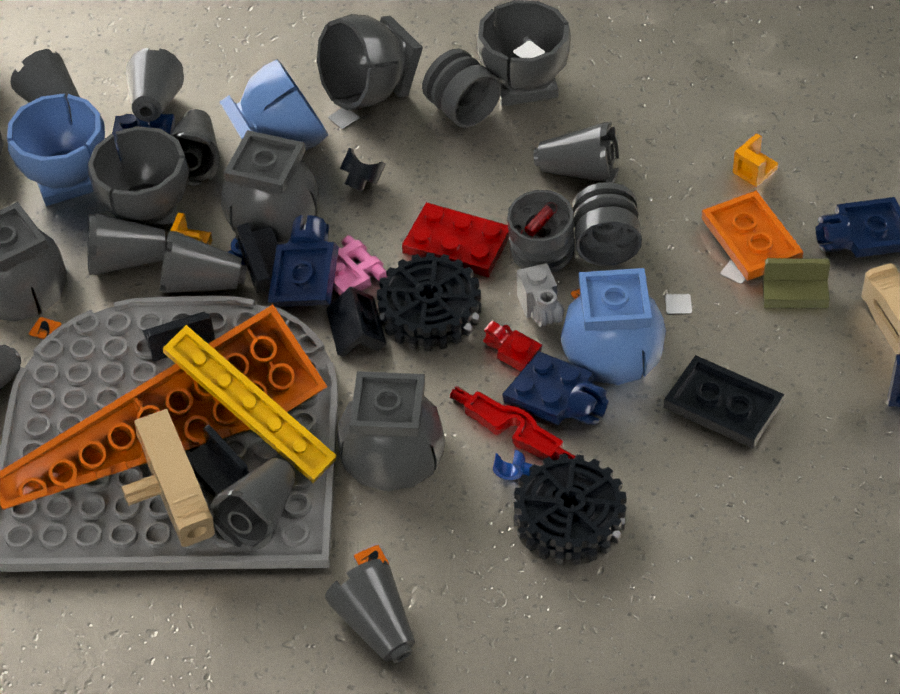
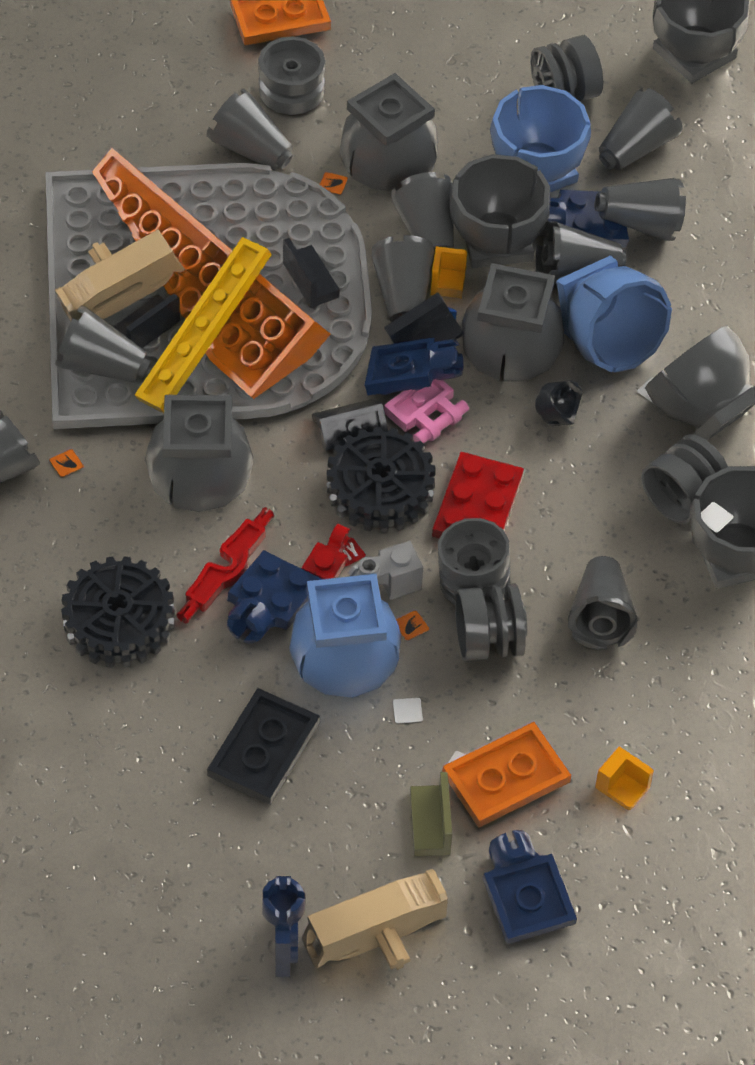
camera: 80 degrees right, 5 degrees up
blue piece [493,449,532,480] -> none
red piece [521,202,557,238] -> none

